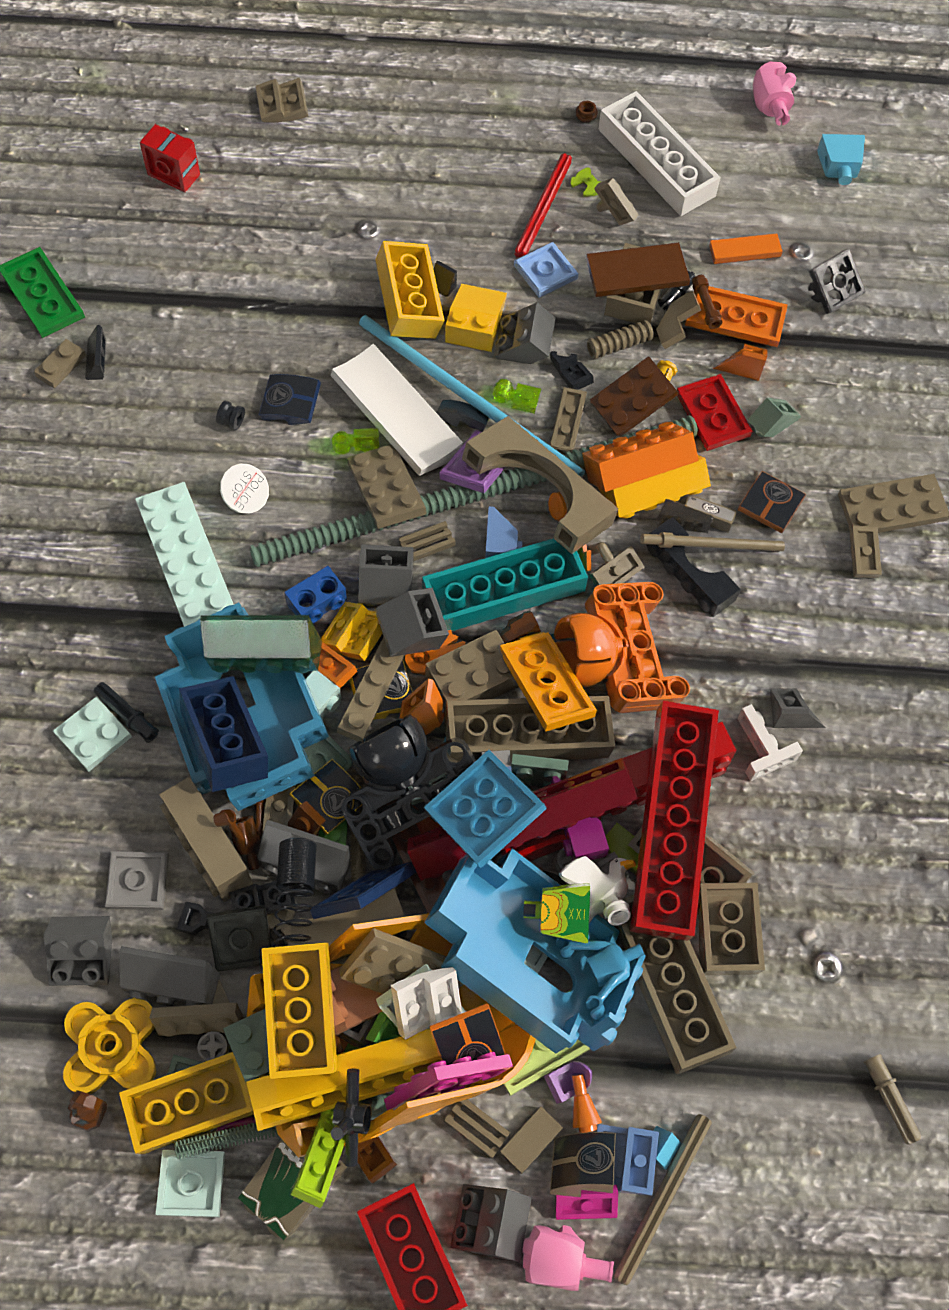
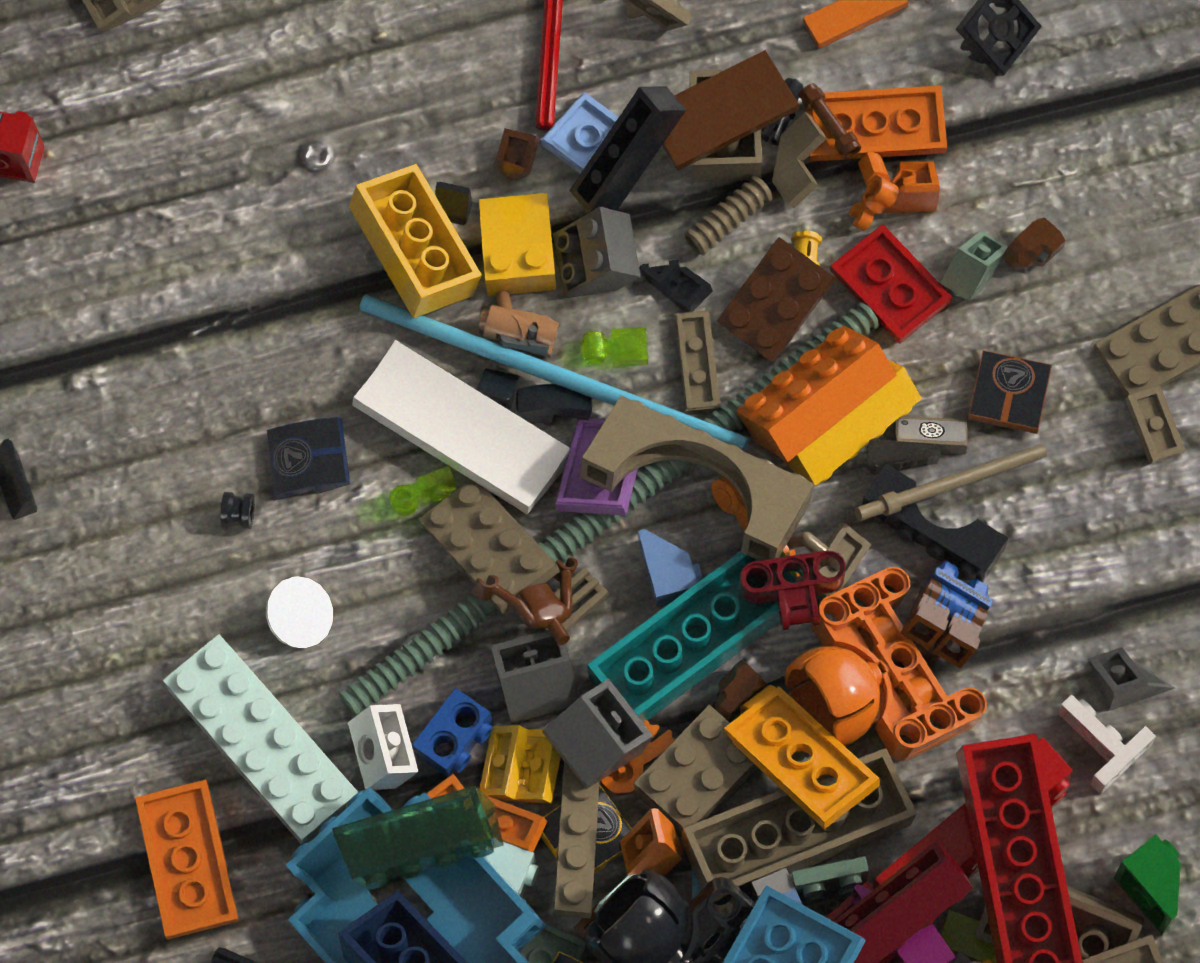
camera: 10 degrees left, 5 degrees up
none -> orange plate [135,779,239,940]
none -> white brick [348,704,418,790]
none -> reddish brown piece [473,557,578,645]
none -> black slope [477,368,520,409]
none -> medium nougat piece [478,290,560,357]
none -> reddish brown plate [494,128,540,181]
none -> black brick [569,86,686,213]
none -> dark red beam [740,551,846,630]
none -> orange bar [848,152,899,231]
none -> reddish brown hips [900,561,993,668]
none -> reddish brown rock [1004,217,1065,269]
none -> green slope [1114,834,1181,935]

